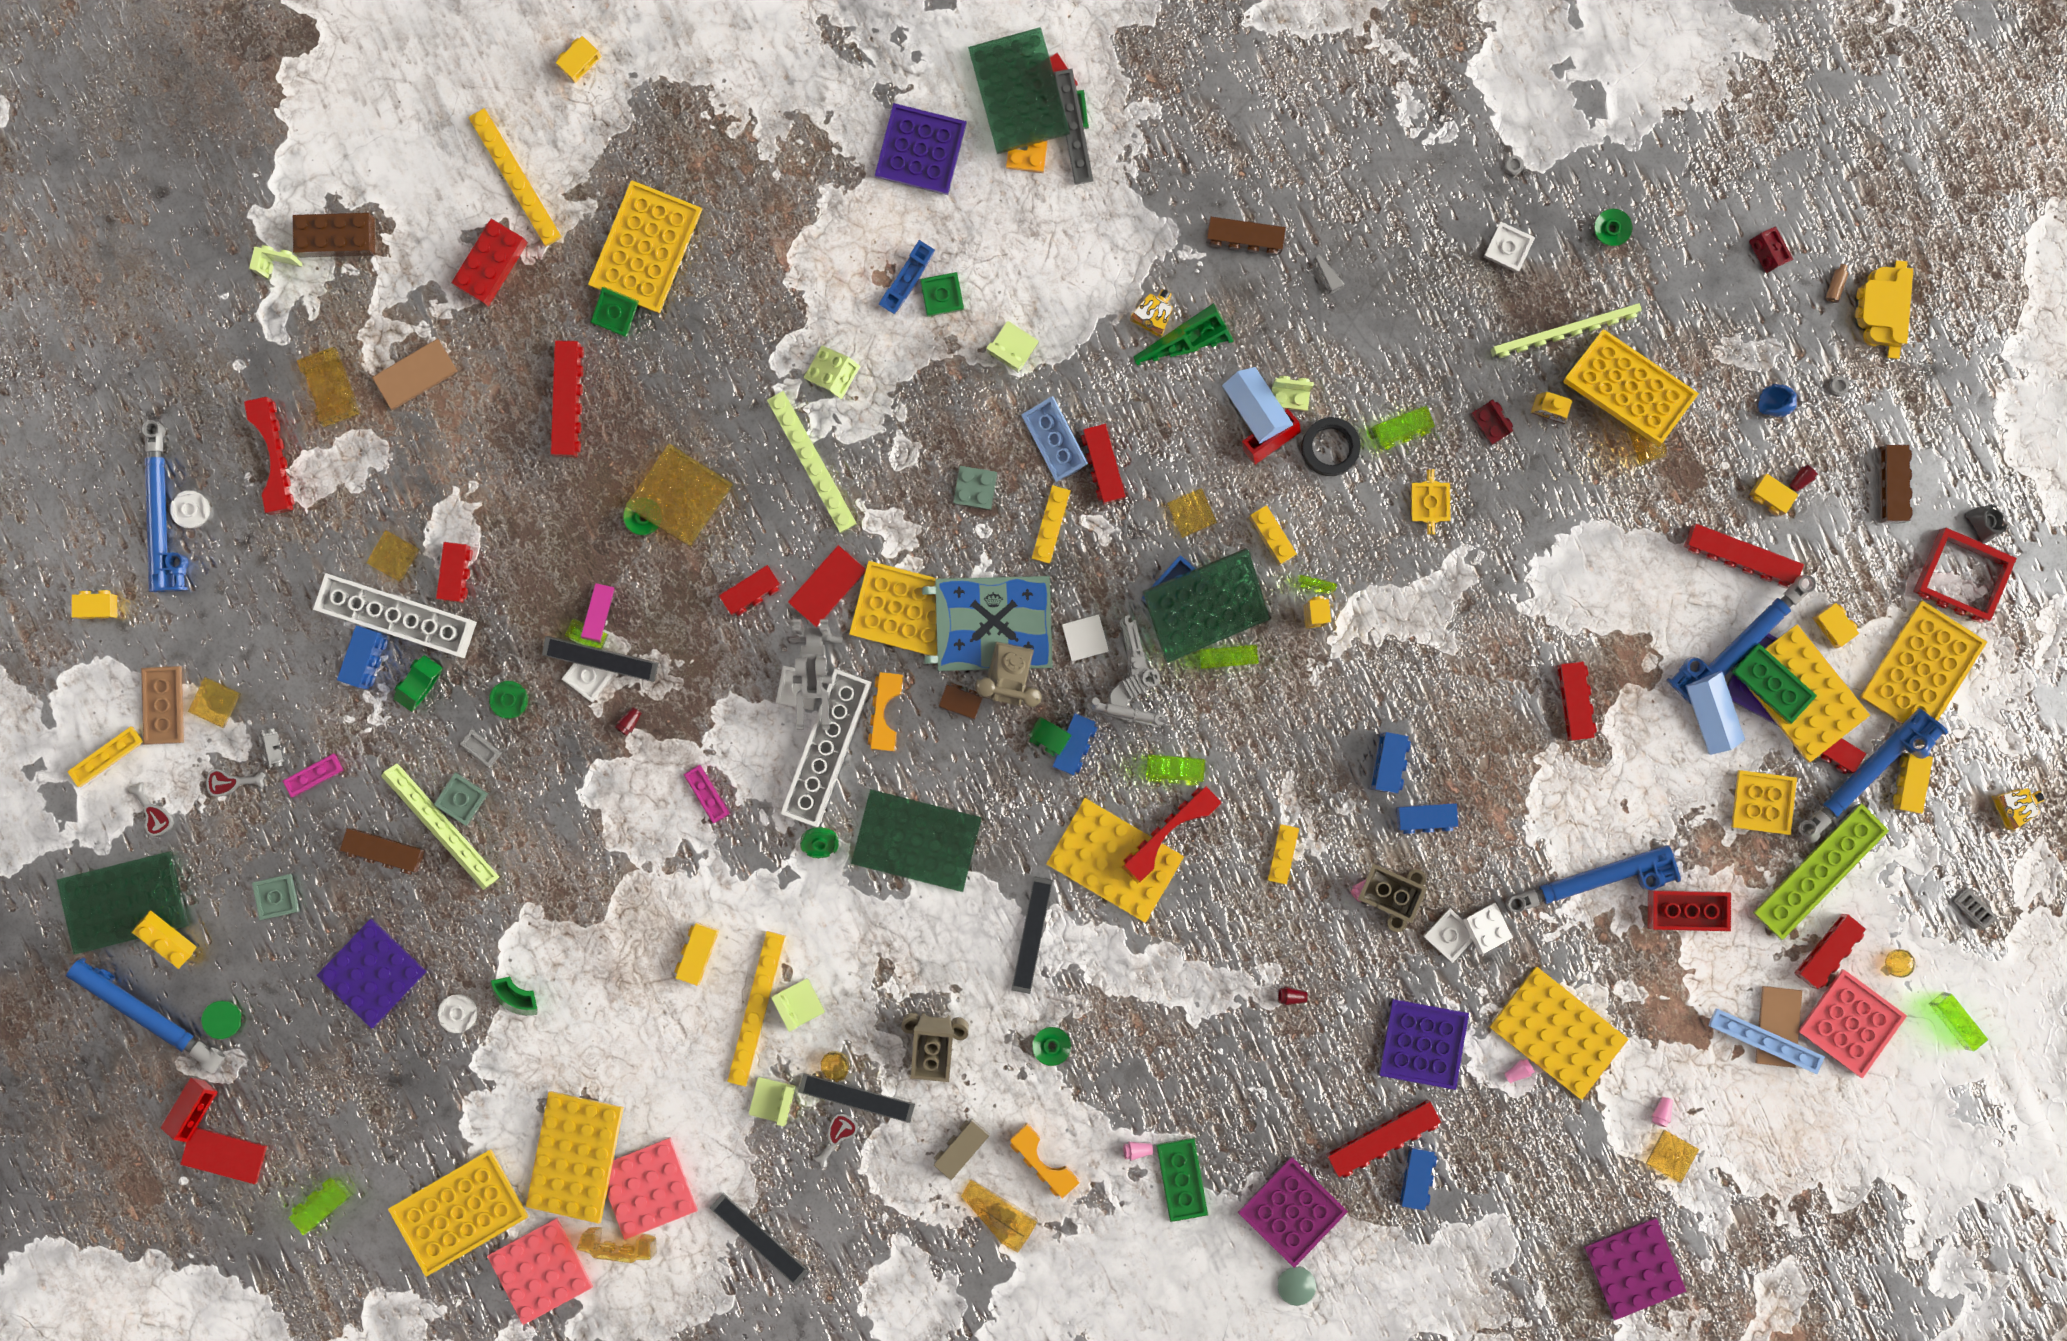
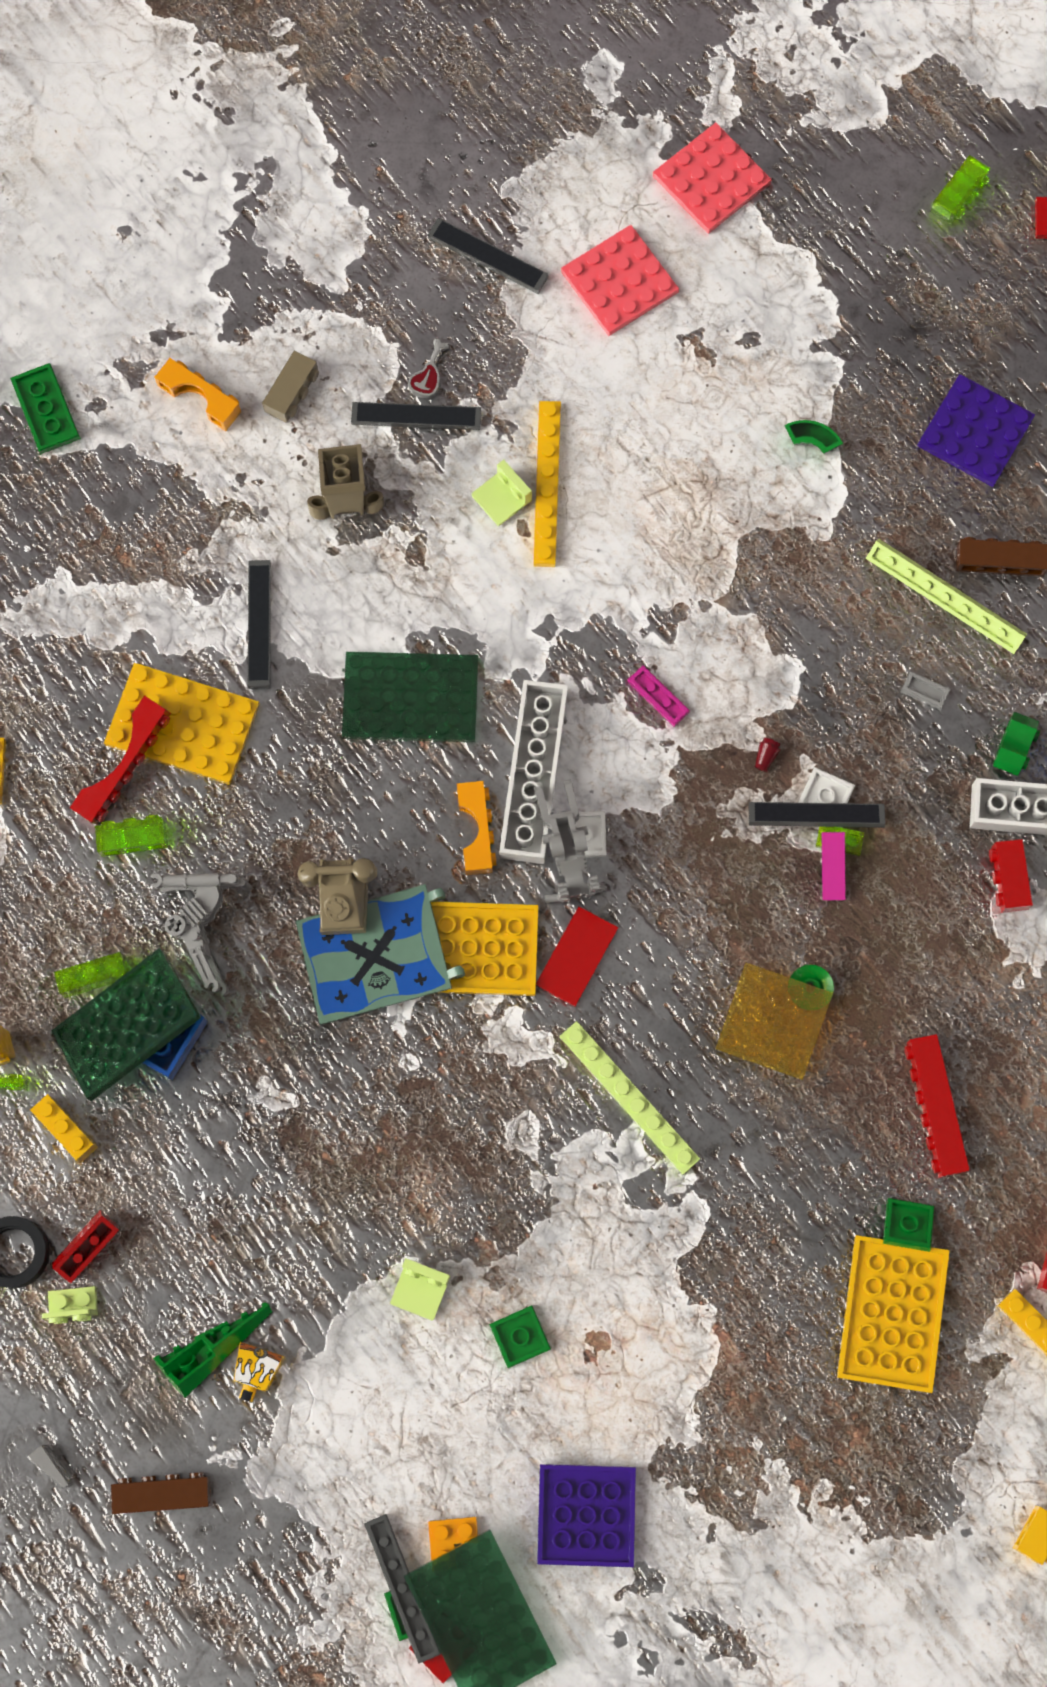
camera: 170 degrees right, 10 degrees down
yellow plate [388,1149,529,1277] -> none
sand green plate [434,772,489,826] -> none
white tile [437,994,477,1033] -> none
green tile [489,681,528,719] -> none
yellow plate [526,1091,624,1224] -> none
clear yellow plate [576,1227,657,1263] -> none
yellow brick [674,922,719,986] -> none
red brick [719,565,781,617] -> none
yellowish green bracket [749,1077,796,1126] -> none
green tile [800,827,839,859] -> none
yellowish green bracket [804,346,860,399] -> none
clear yellow hair [820,1051,850,1082] -> none
blue slope [879,240,935,315] -> none
reddish brown brick [939,683,983,720] -> none
sand green plate [953,466,997,510] -> none
clear yellow wedge [961,1179,1038,1253] -> none
light blue slope [1022,396,1088,482] -> none
green brick [1028,717,1072,756] -> none
yellow plate [1032,485,1071,564] -> none
green dish [1032,1027,1071,1066] -> none
blue brick [1052,713,1098,776] -> none
white tile [1062,615,1109,662] -> none
red brick [1080,423,1126,505] -> none
bright pink cone [1123,1141,1153,1161] -> none
clear yellow tile [1167,488,1217,538] -> none
light blue slope [1222,367,1293,444] -> none

